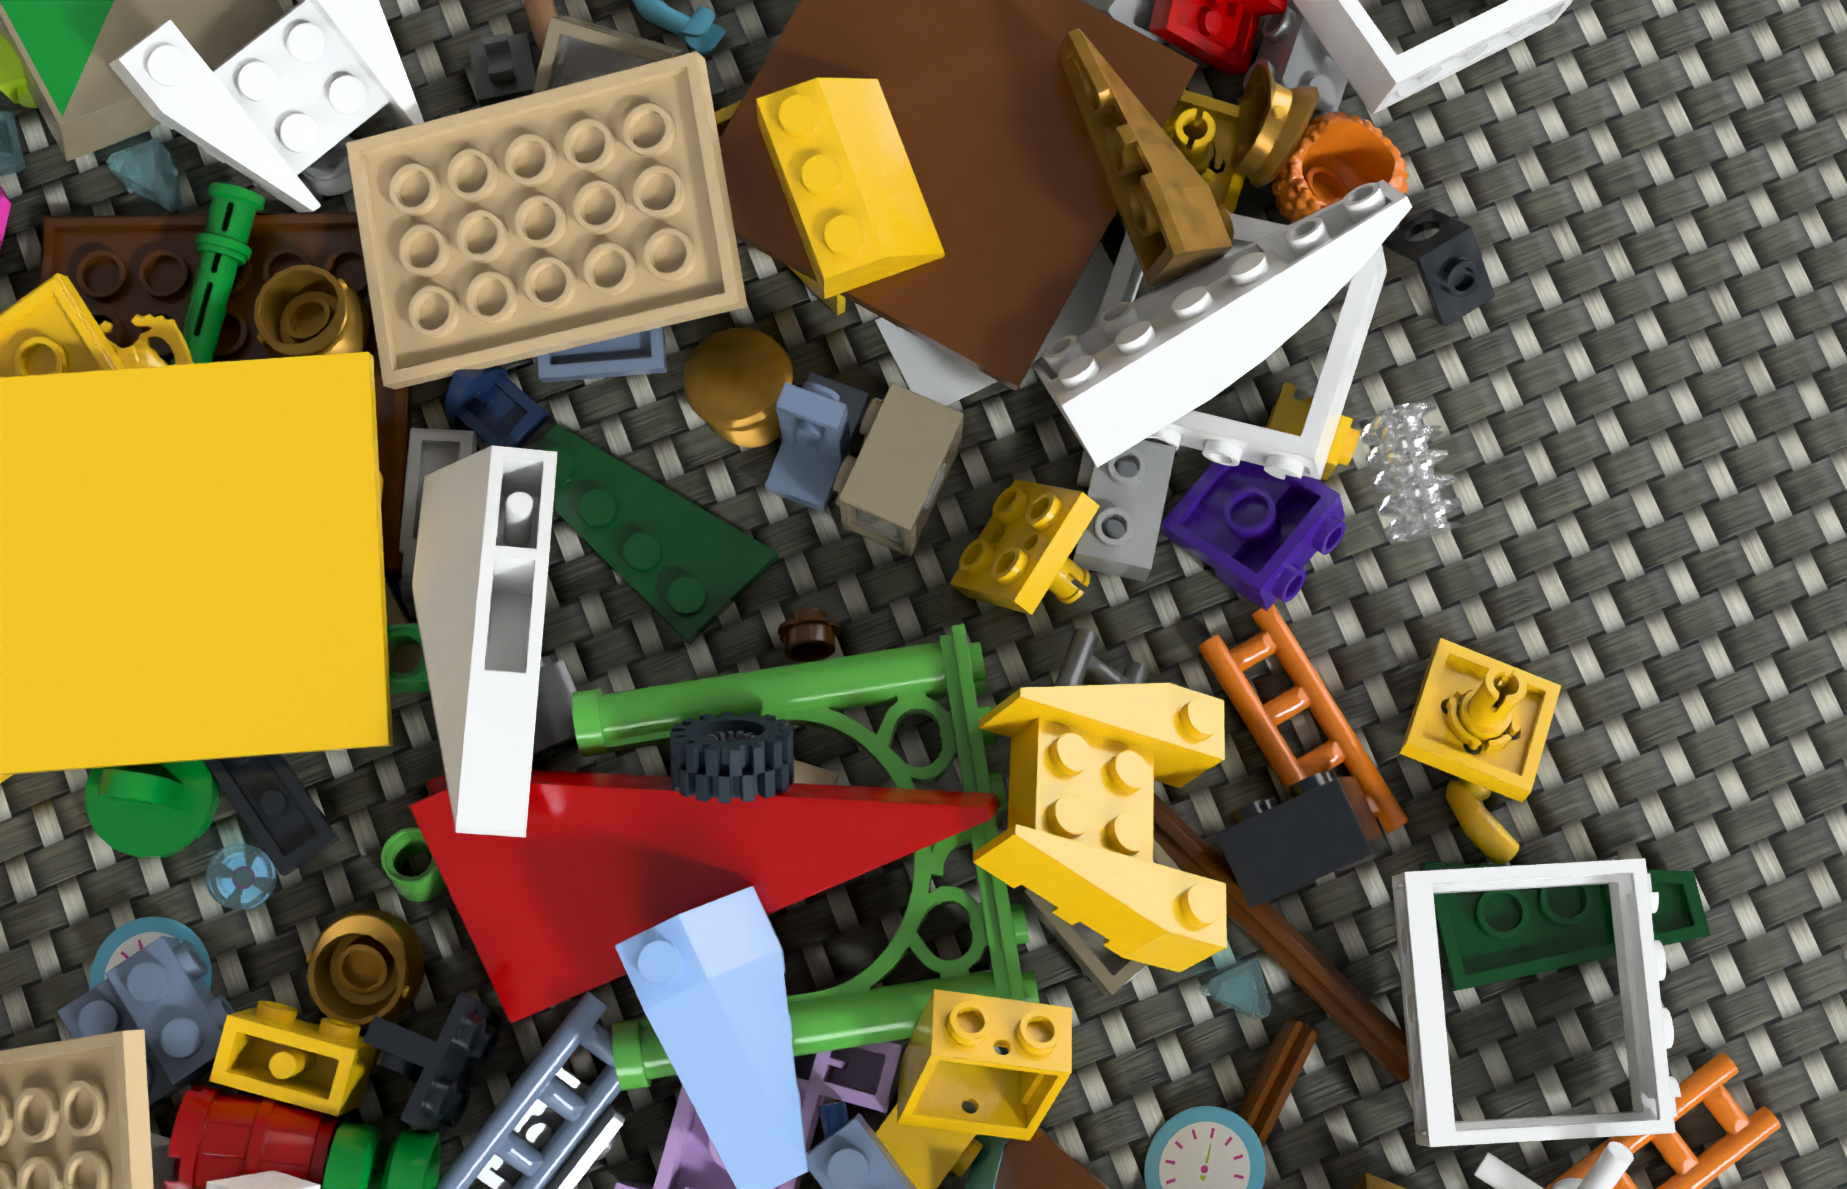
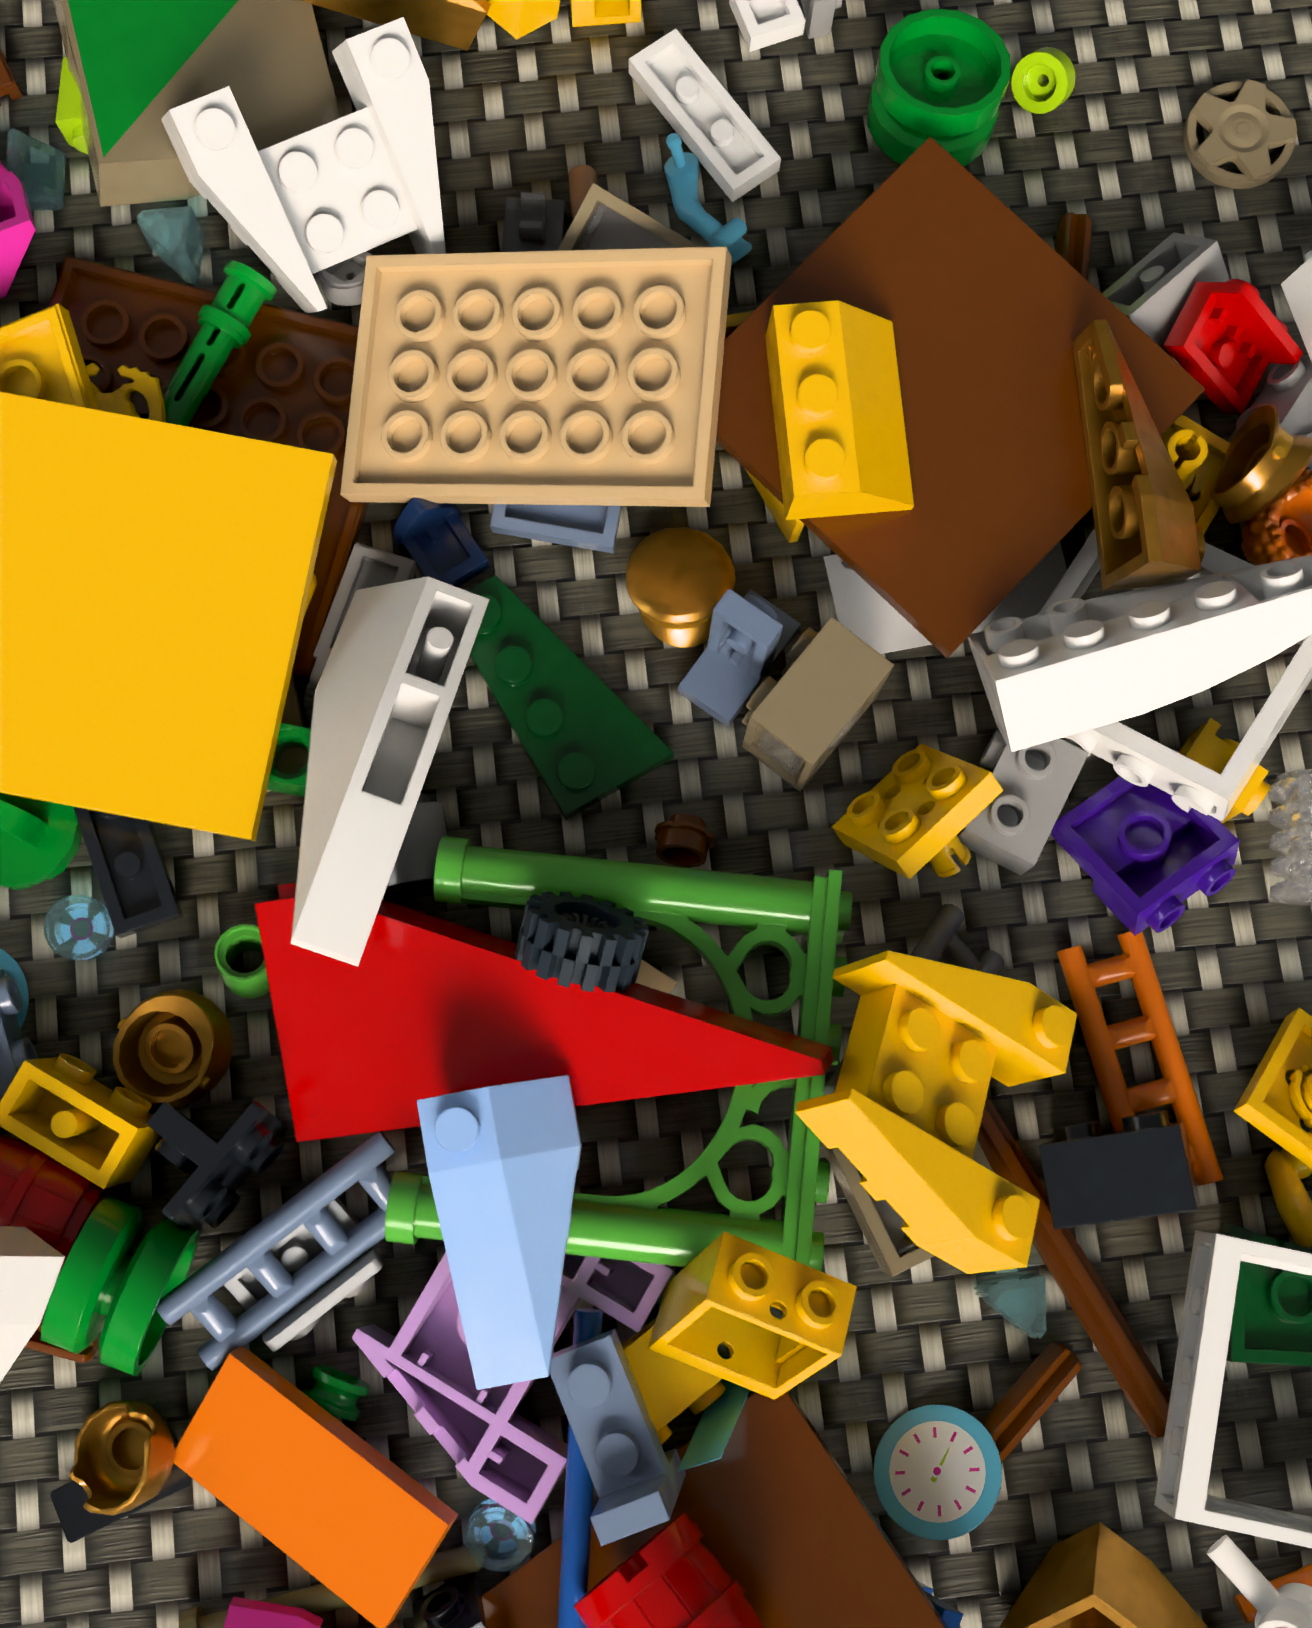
camera: 10 degrees right, 0 degrees up
pearl gold piece [254,265,369,358] -> none

